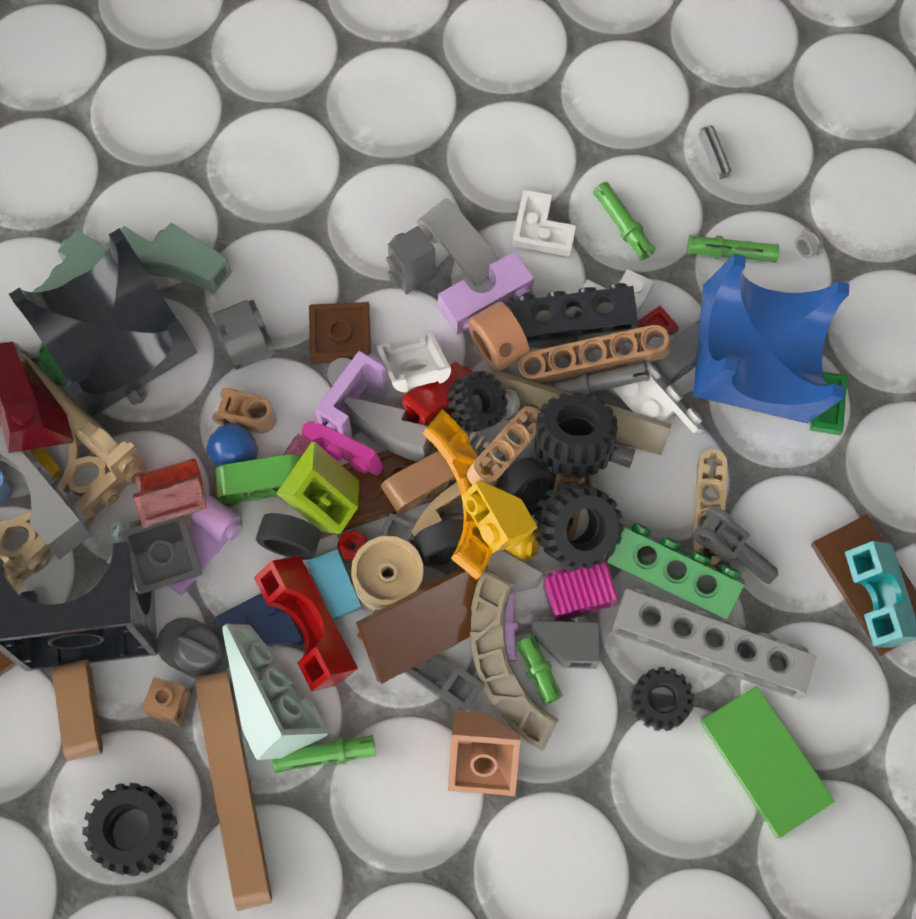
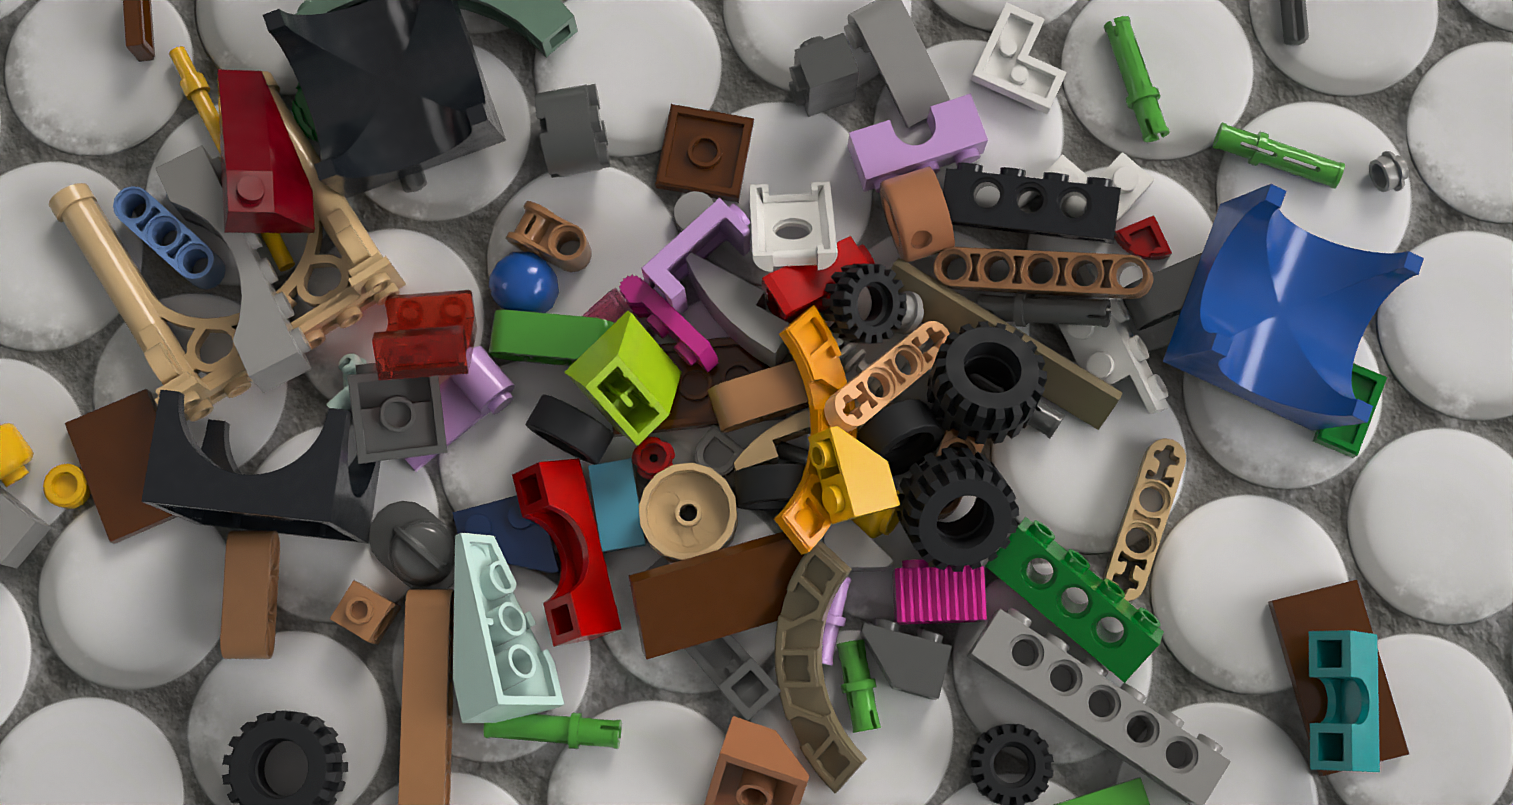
camera: 15 degrees right, 10 degrees up
dark grey connector [693,507,778,584] -> none

